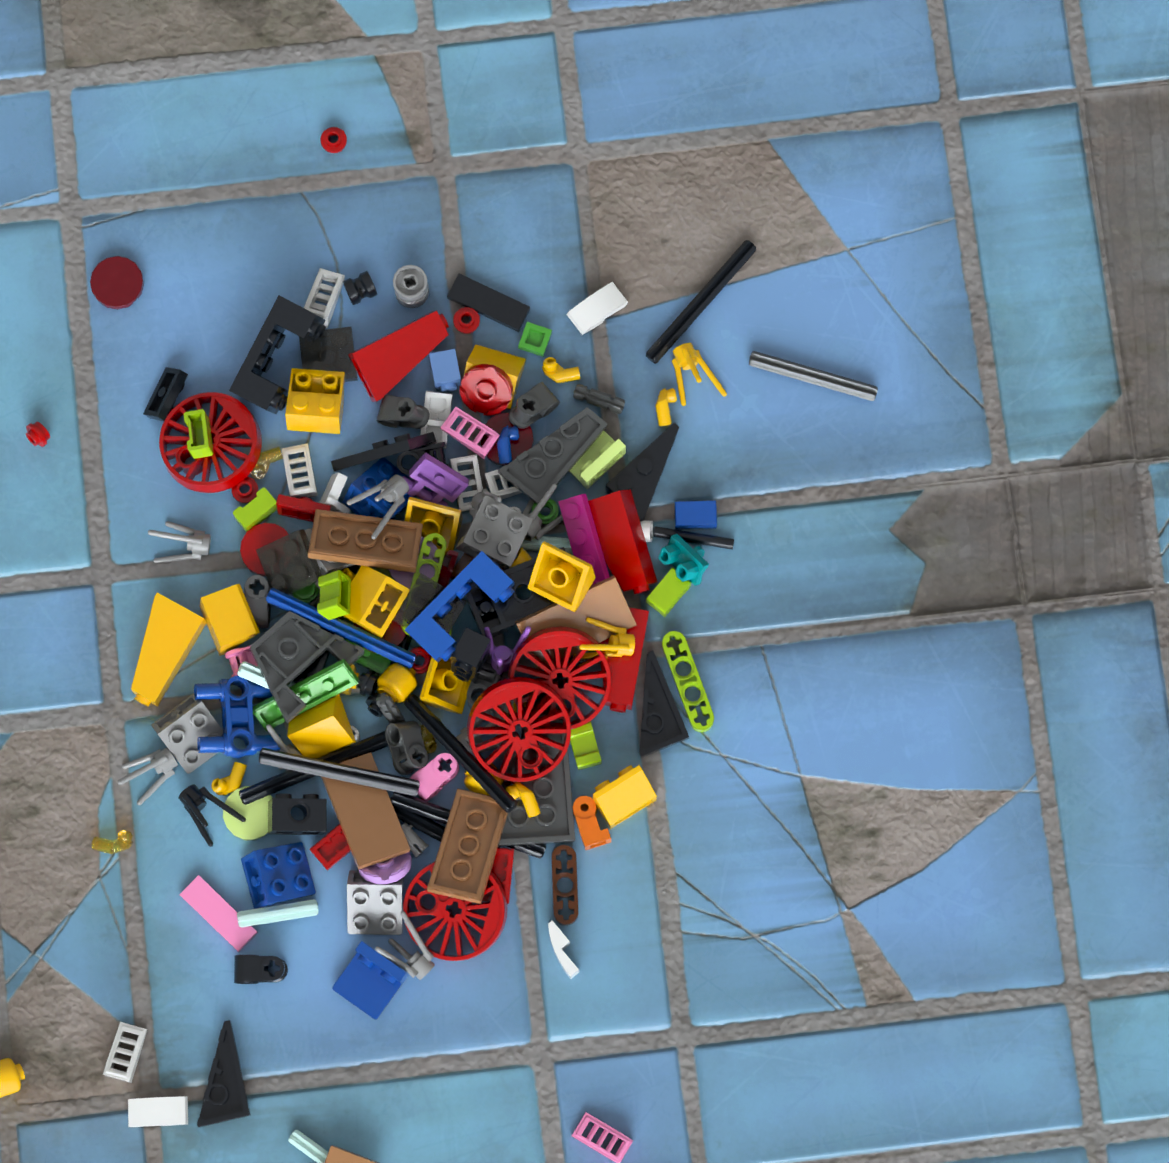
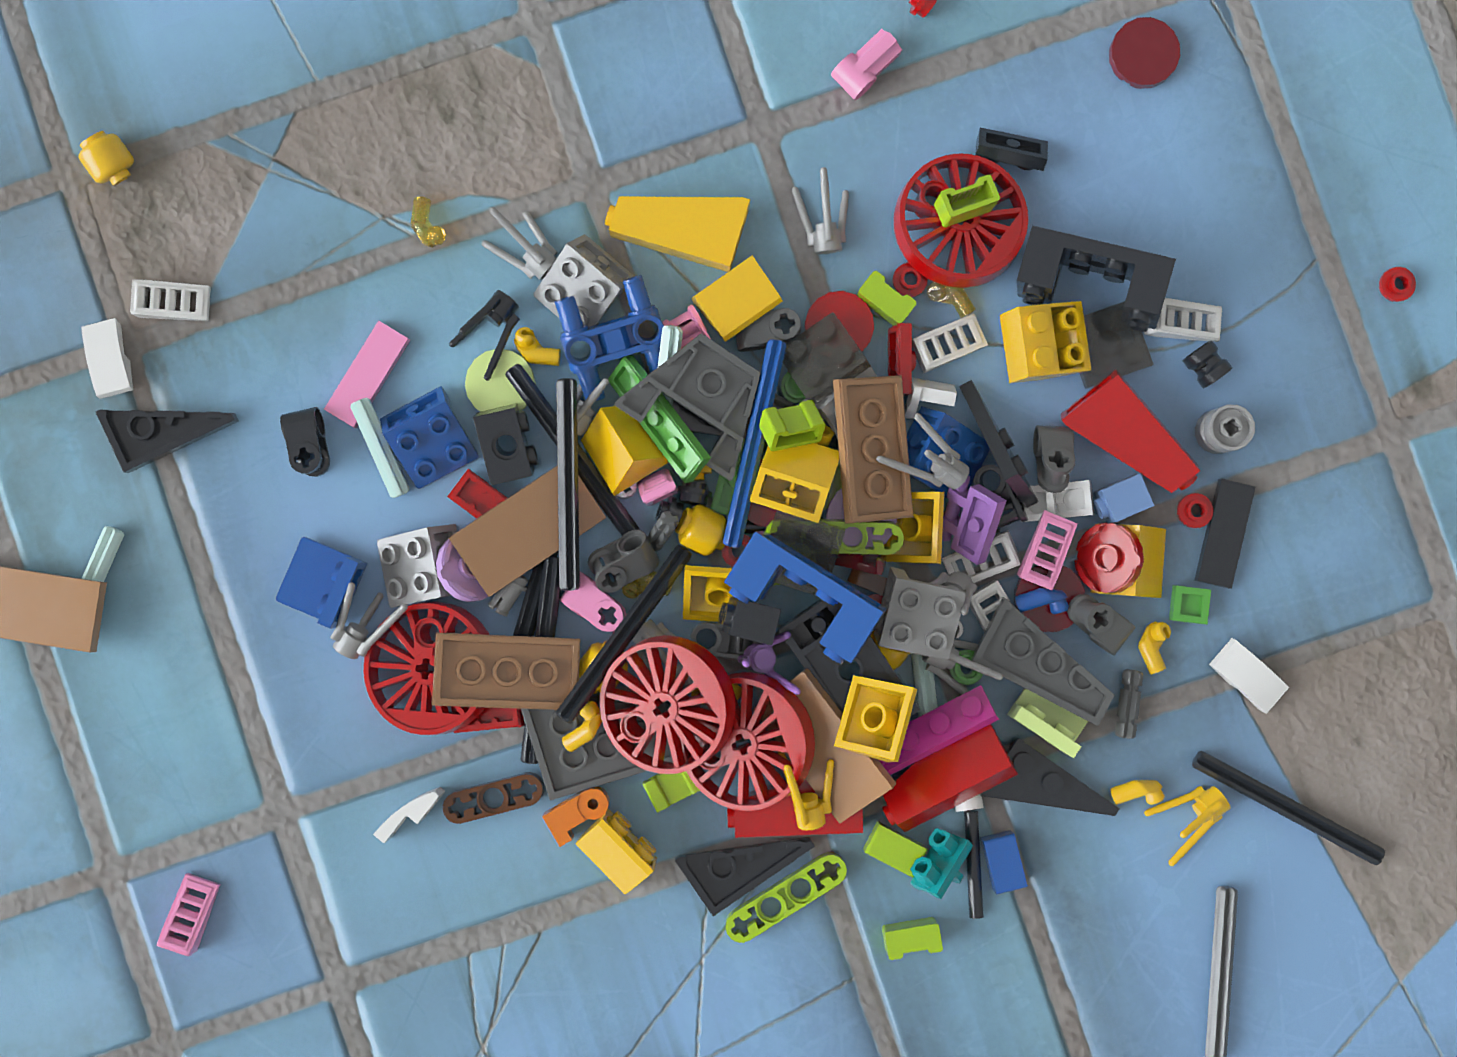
camera: 80 degrees right, 10 degrees up
none -> bright pink slope [637,468,678,506]
none -> bright pink piece [831,29,902,101]
none -> lime piece [882,917,943,960]

